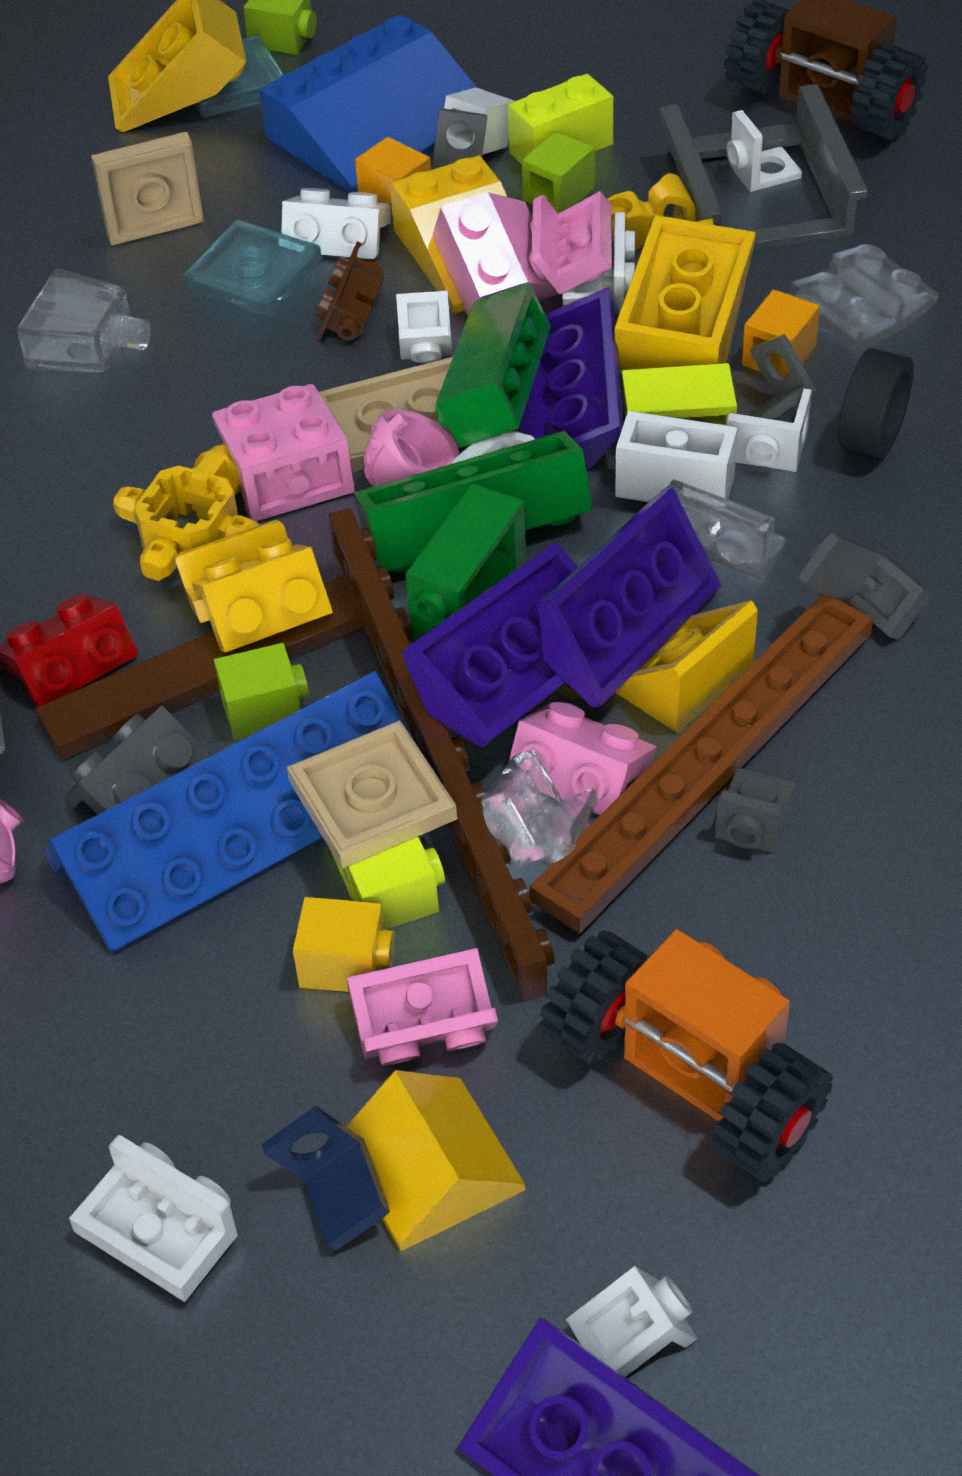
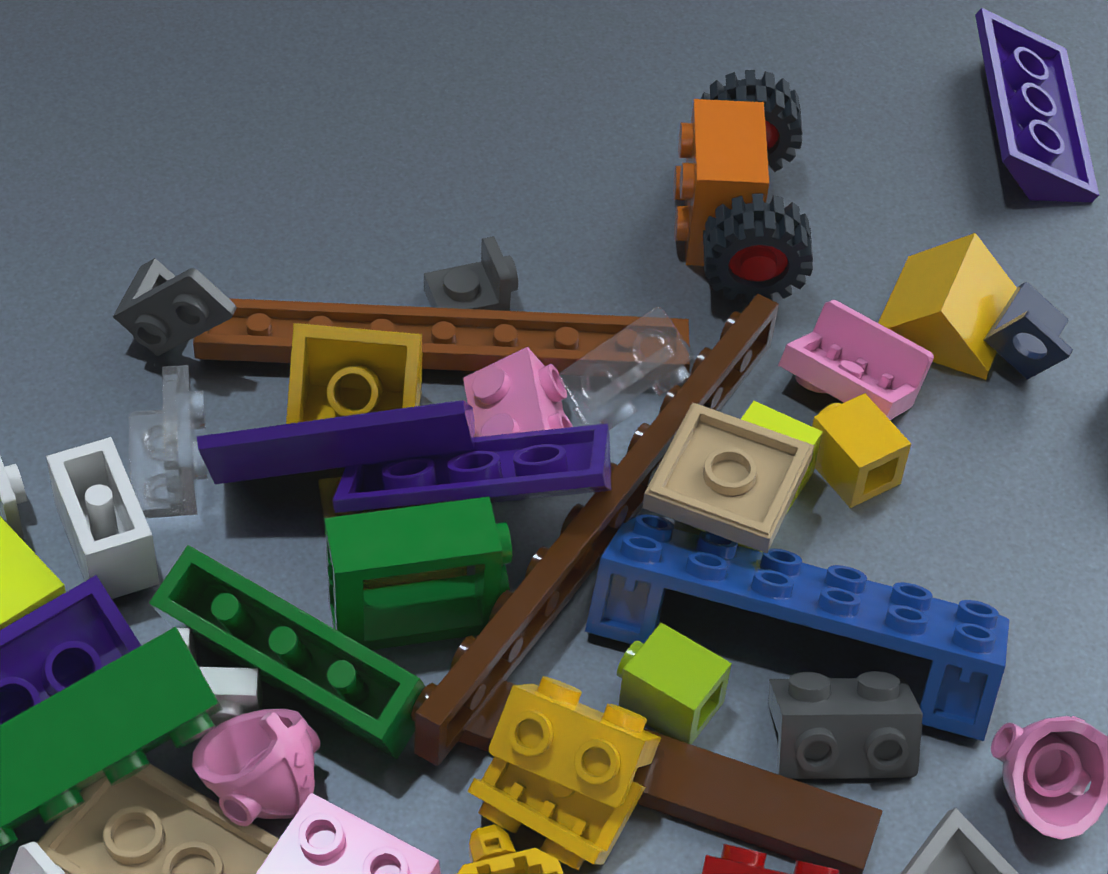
camera: 135 degrees left, 0 degrees up
white bracket [565,1266,697,1377] -> none

